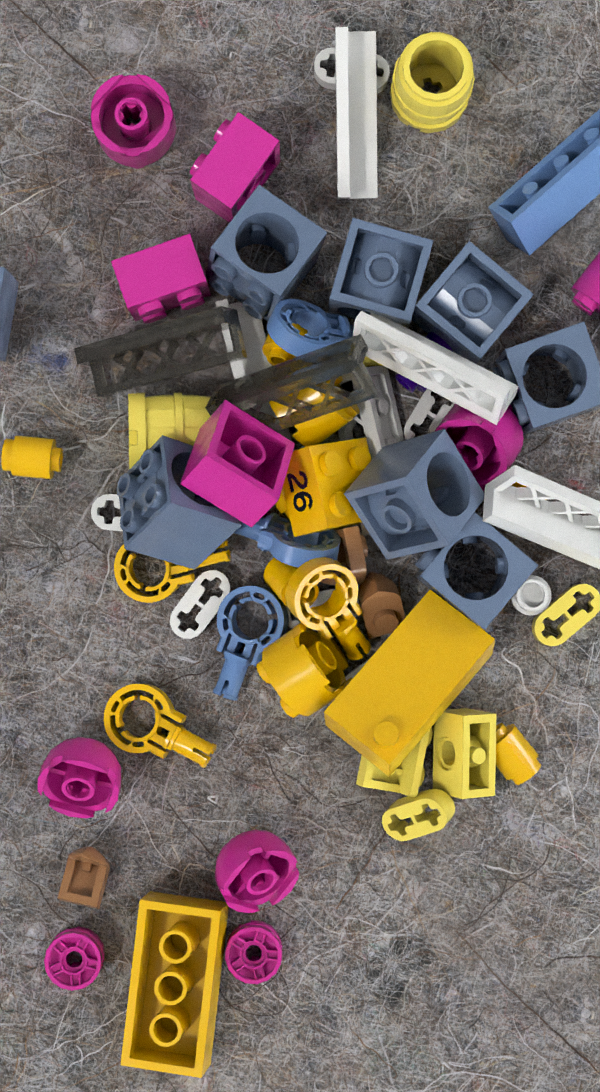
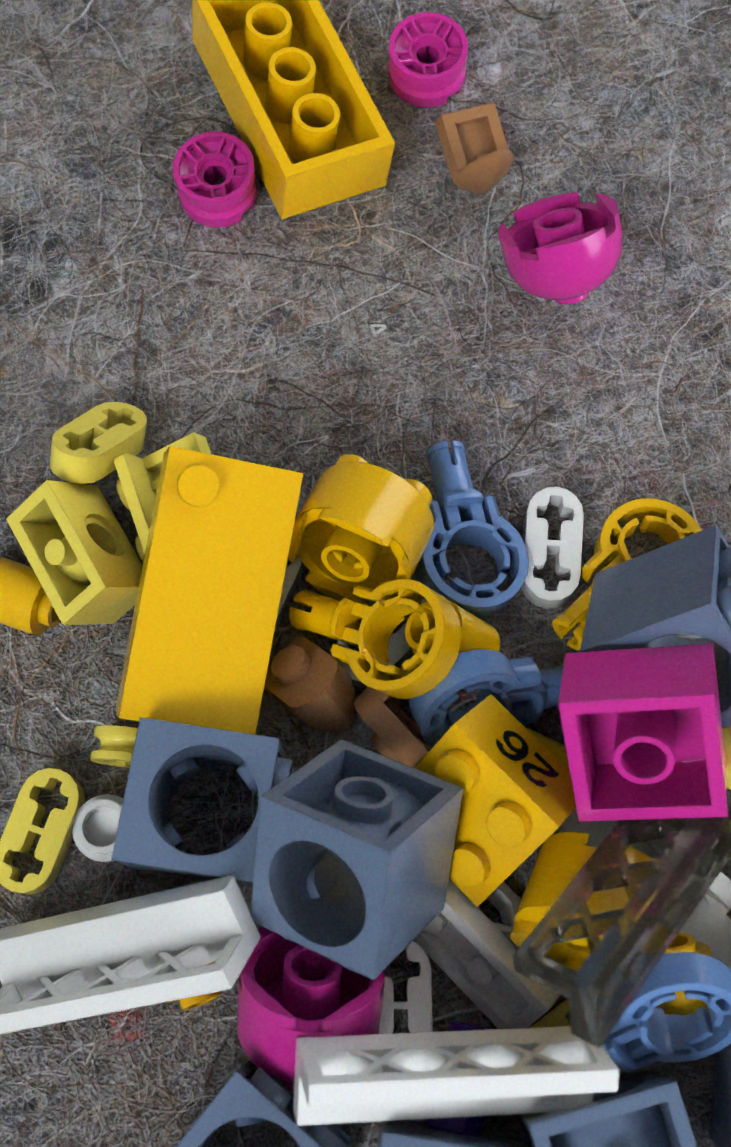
camera: 150 degrees right, 15 degrees down
yellow pin [104,684,217,768] -> none
dark pink cylinder [215,829,299,913] -> none
none -> light yellow bush [90,725,138,768]

